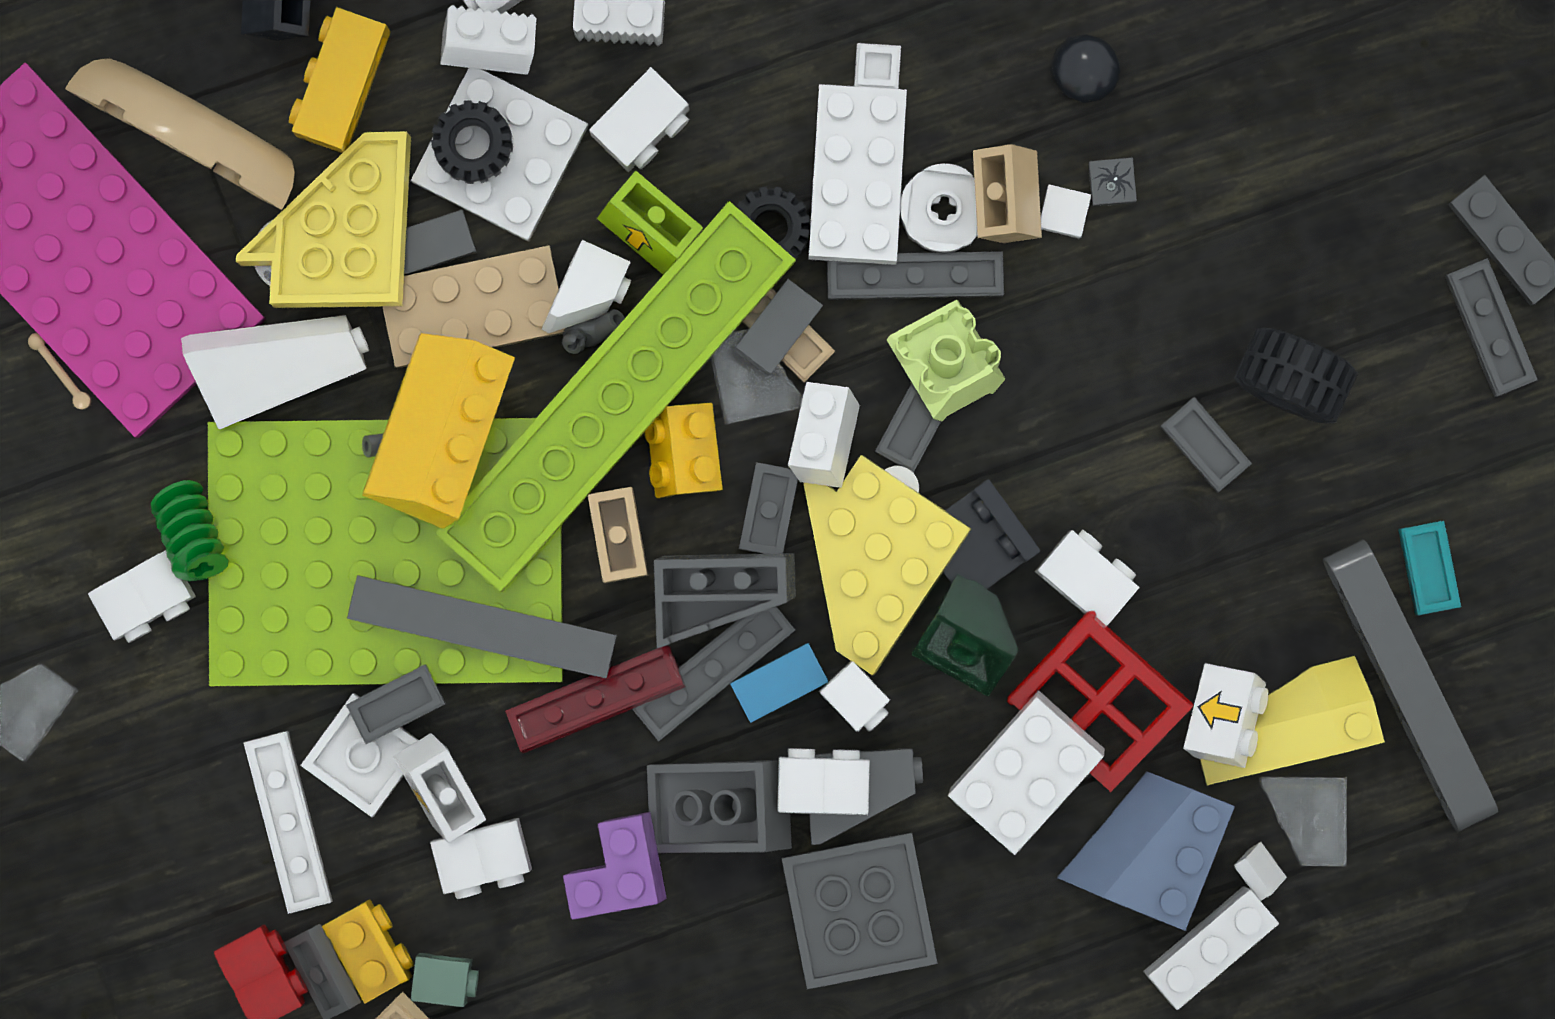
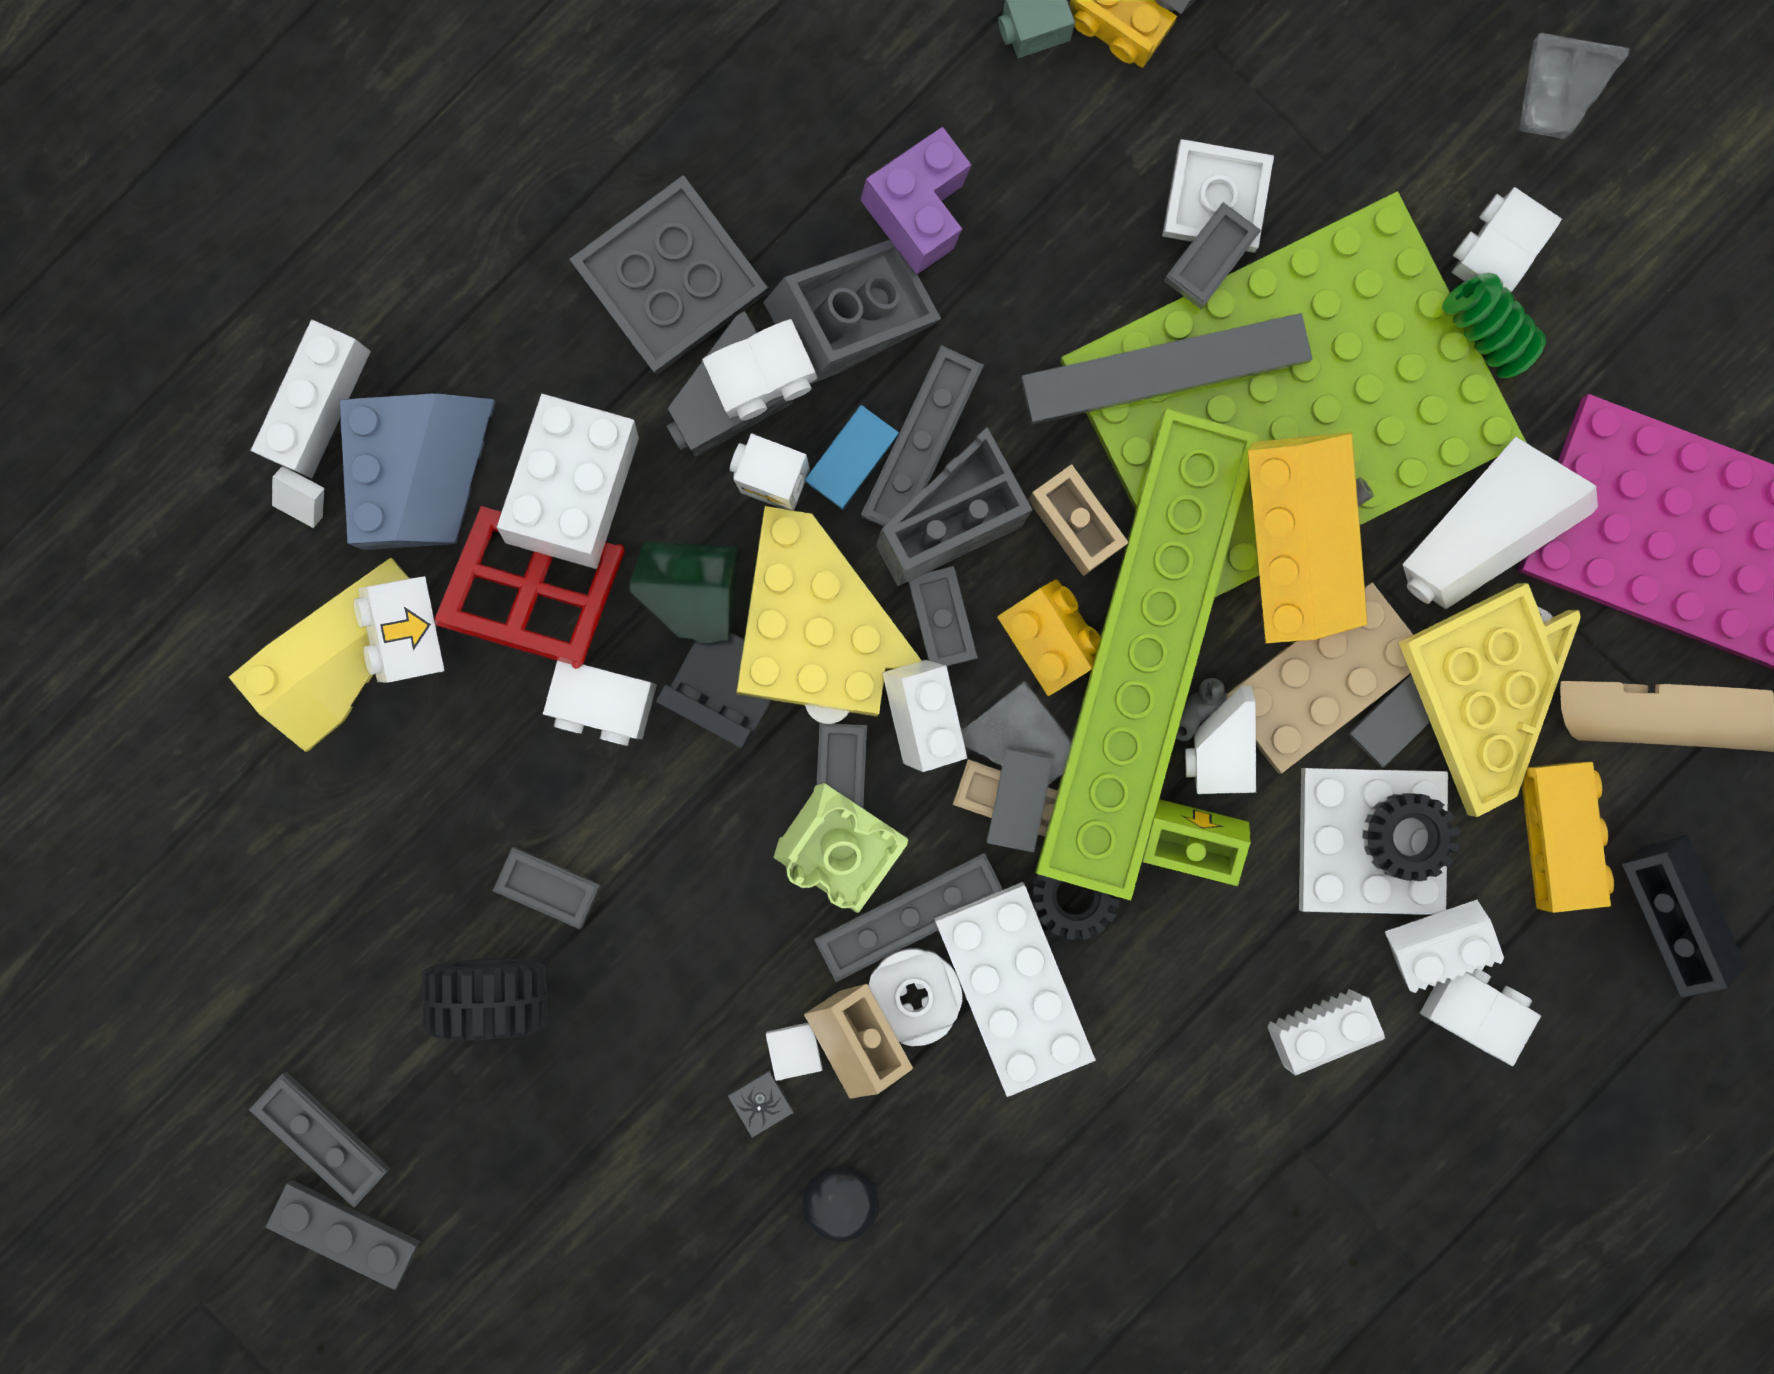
camera: 155 degrees right, 0 degrees up
tan hinge [28,333,91,409] -> none
white tile [244,731,332,914] -> none
white brick [393,733,486,843] -> none
white brick [430,818,532,899] -> none
dark red tile [506,645,686,754] -> none
white brick [589,67,690,172] -> none
white tile [854,43,901,89] -> none
clear wing [1260,777,1347,866] -> none
dark grey beam [1323,539,1498,832] -> none
teal tile [1398,521,1461,615] -> none

